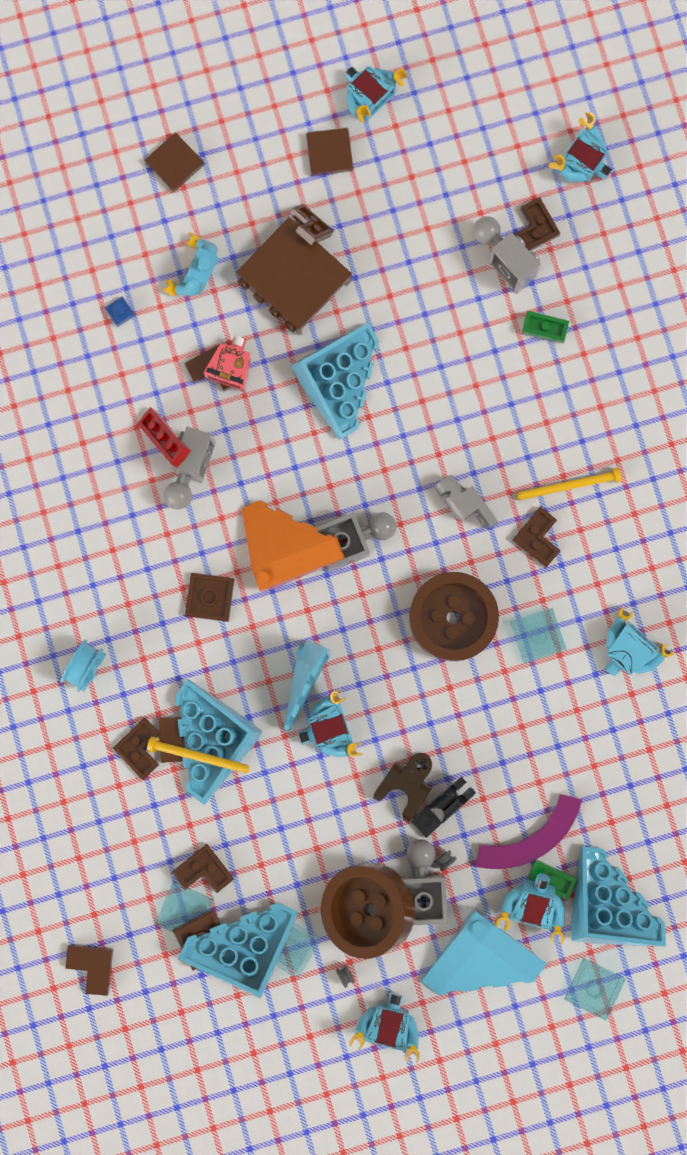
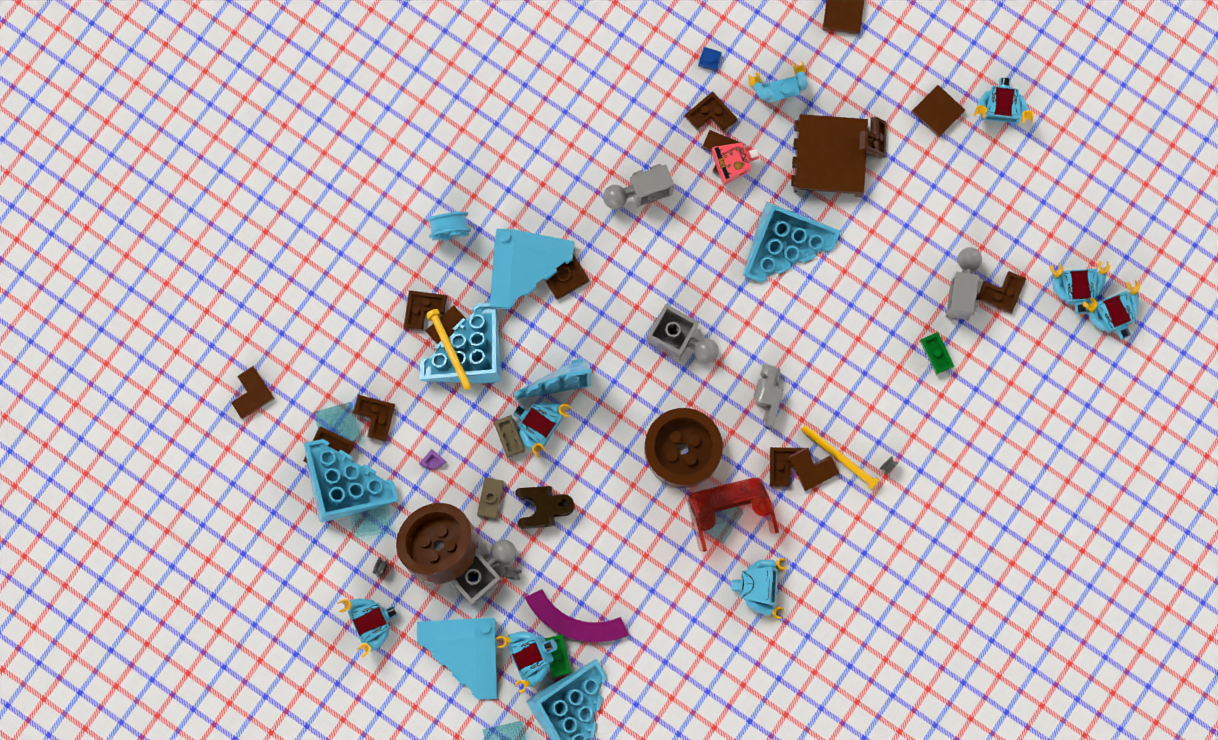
camera: 40 degrees right, 5 degrees down
red plate [137,407,191,468] -> none
orange slope [241,500,345,591] -> none
black plate [411,777,476,838] -> none
none -> medium lavender tile [419,449,447,469]
none -> dark tan plate [477,477,504,519]
none -> medium azure slope [490,229,574,309]
none -> dark tan plate [493,415,525,458]
none -> reddish brown tile [684,91,738,132]
none -> clear red windscreen [687,478,779,552]
none -> reddish brown tile [788,448,840,491]
none -> dark grey bush [879,456,898,475]
none -> torso [1082,280,1140,340]

